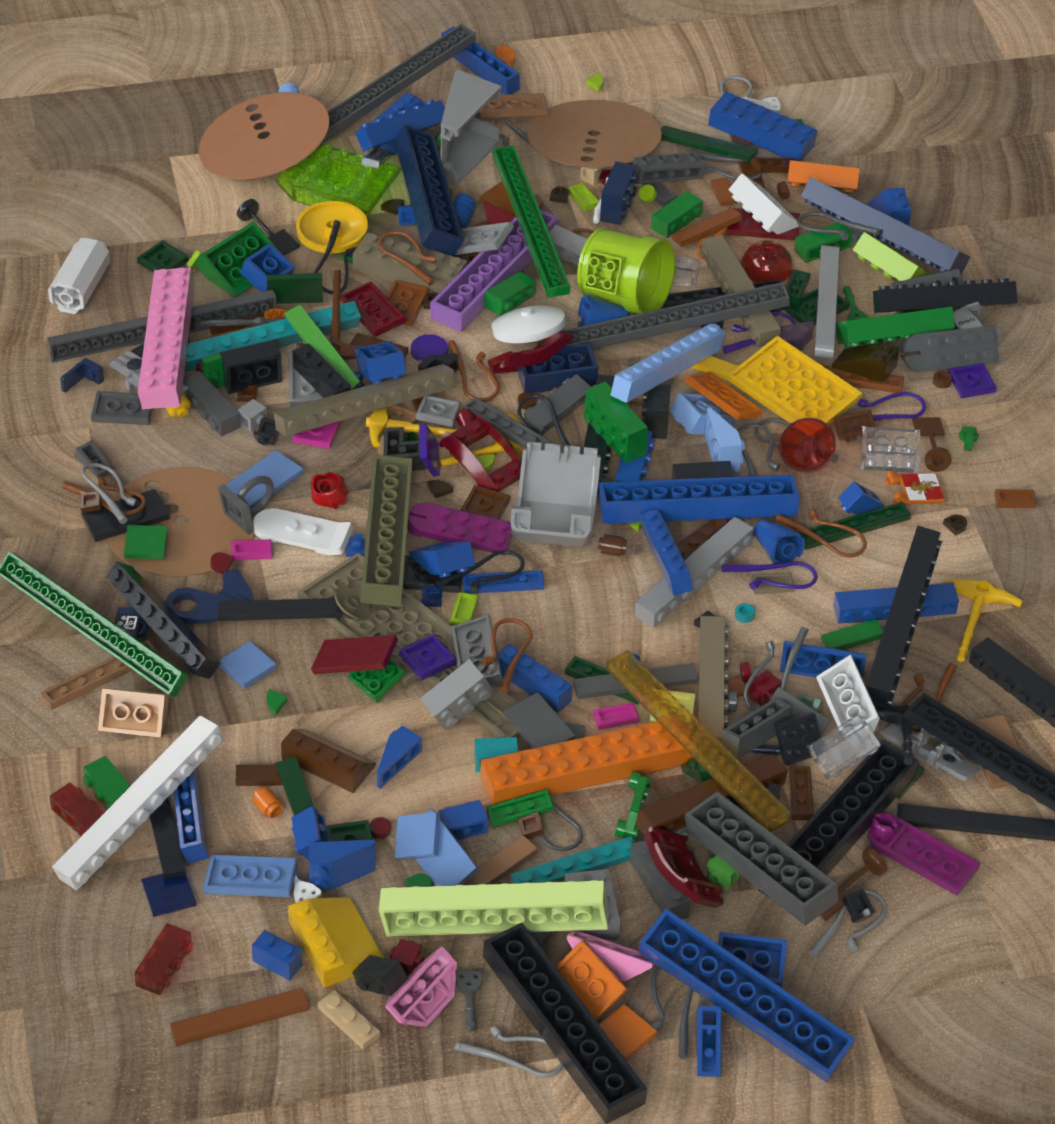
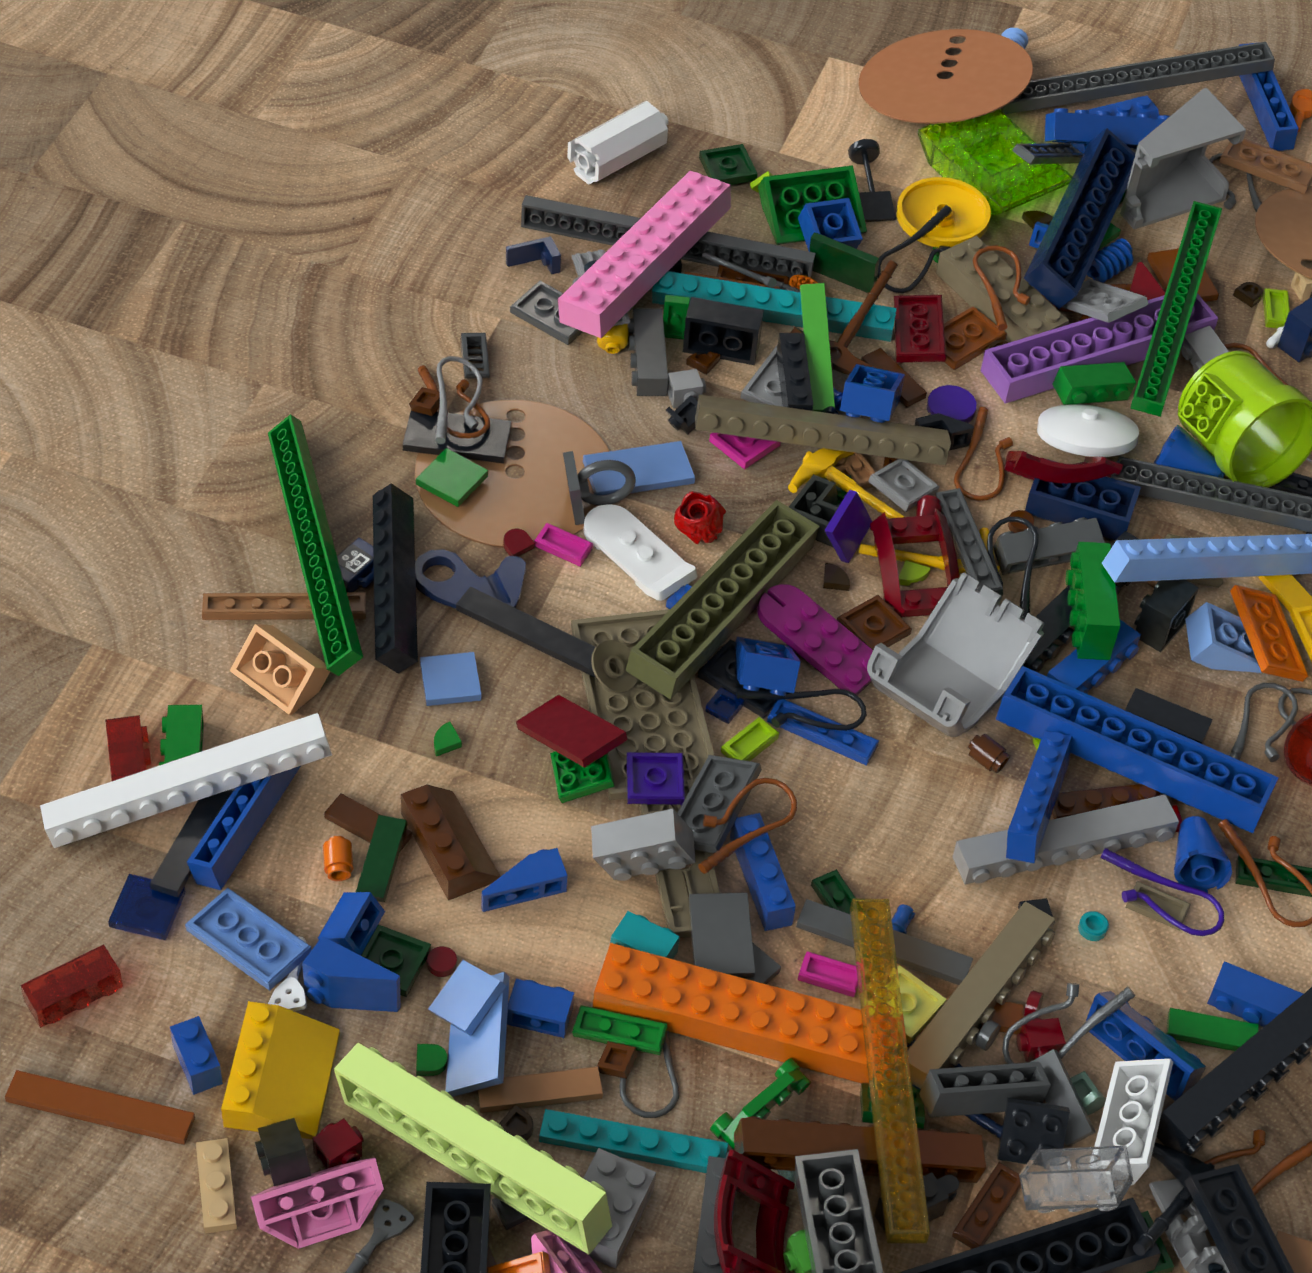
camera: 30 degrees right, 5 degrees up
light blue slope [704,407,745,473] -> none

